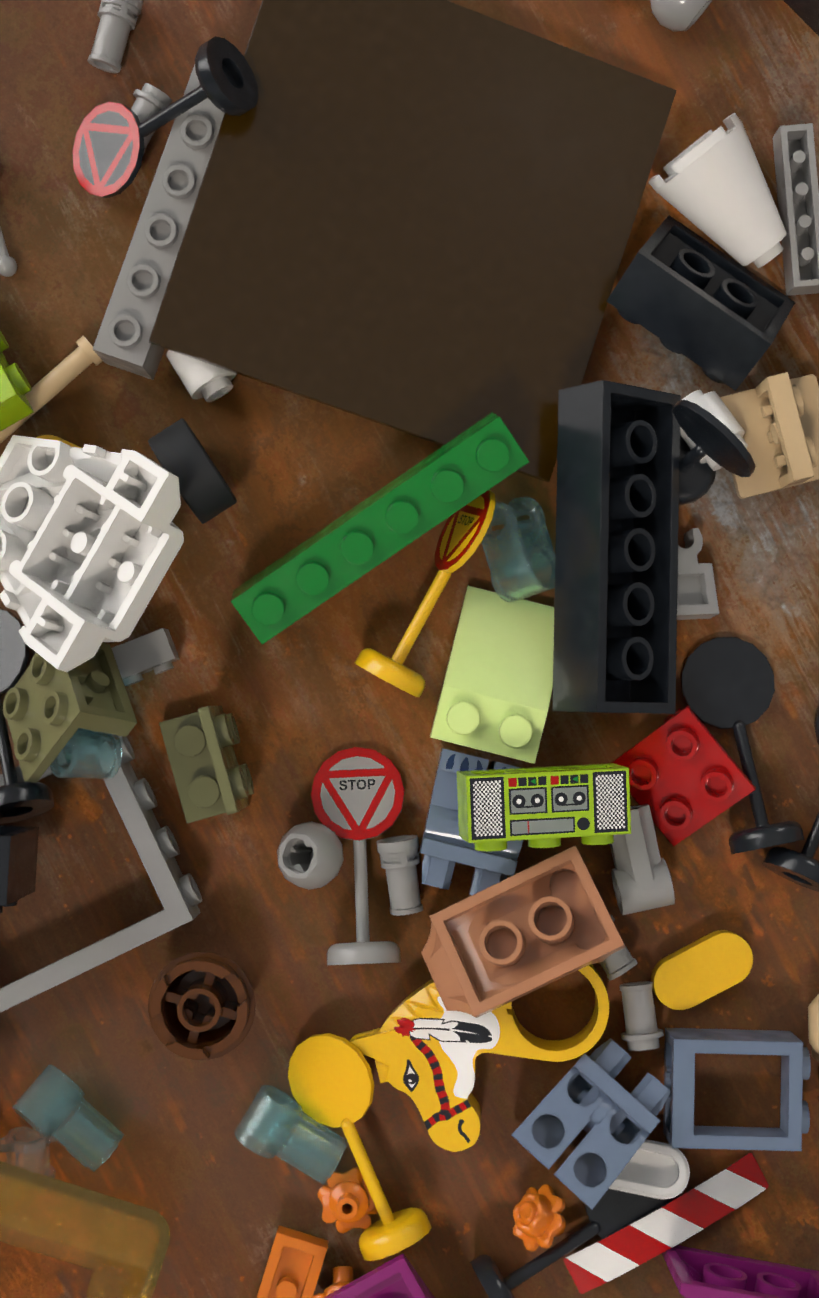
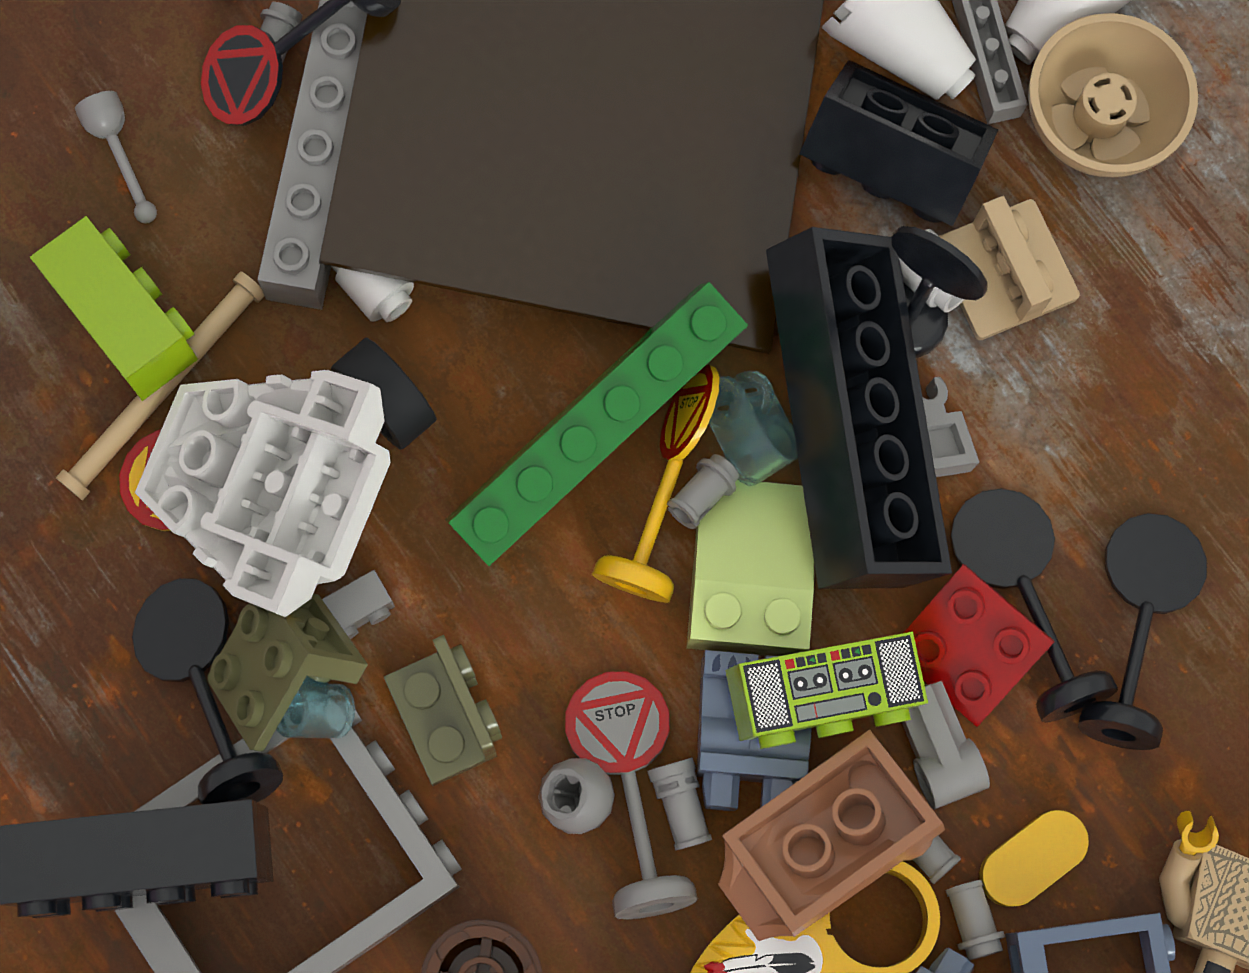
camera: 20 degrees left, 10 degrees down
none -> light grey pin [667,454,739,529]

